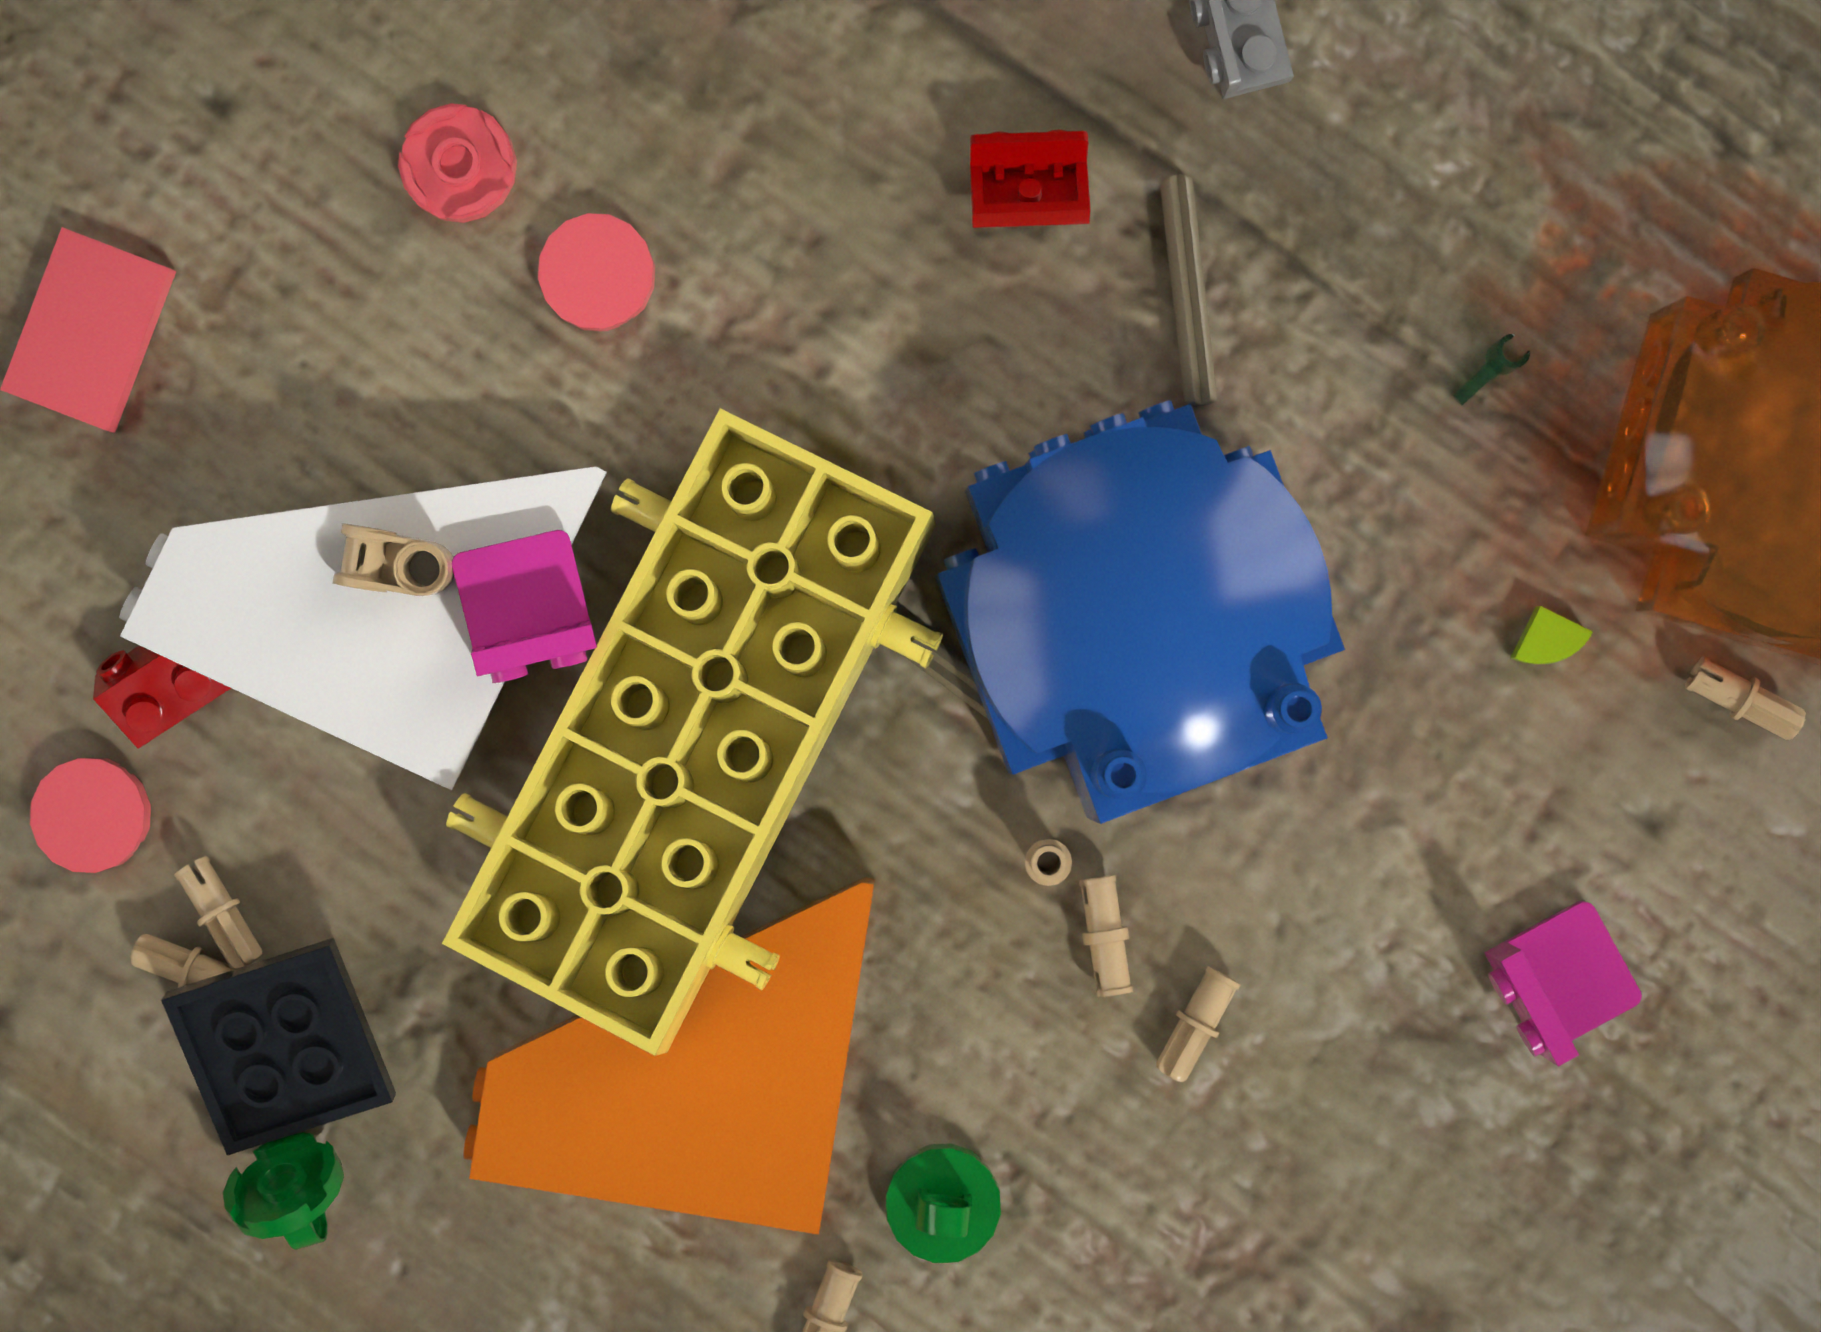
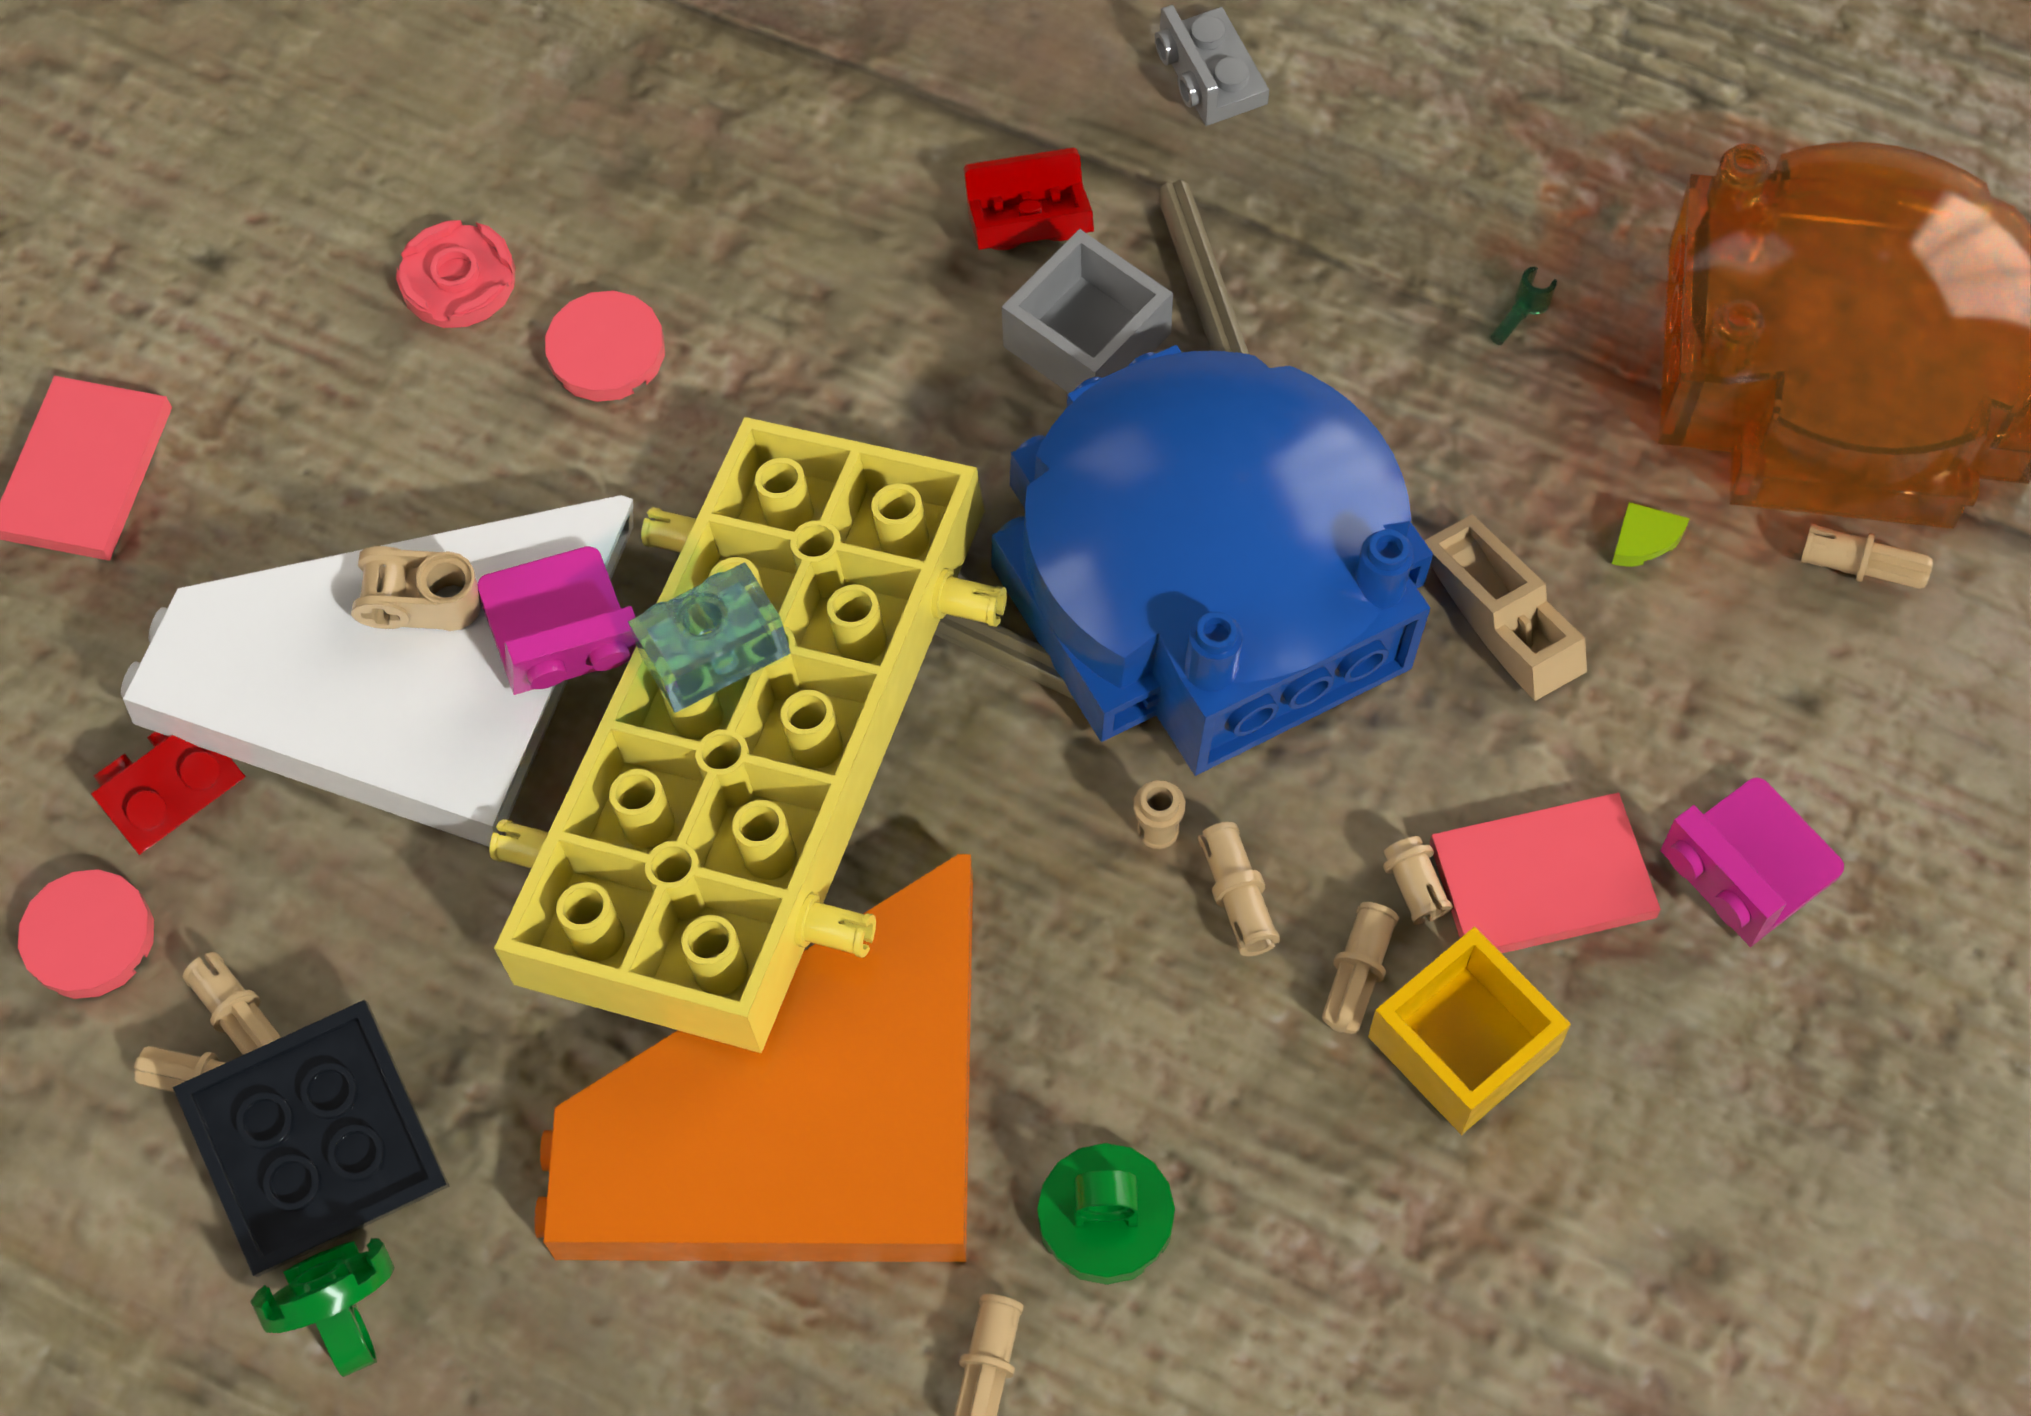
camera: 10 degrees left, 25 degrees down
none -> clear light blue brick [628,562,791,713]
none -> light grey piece [1002,229,1173,393]
none -> yellow piece [1368,926,1571,1135]
none -> tan pin [1383,836,1453,925]
none -> tan slope [1424,514,1587,701]
none -> coral tile [1429,792,1661,953]

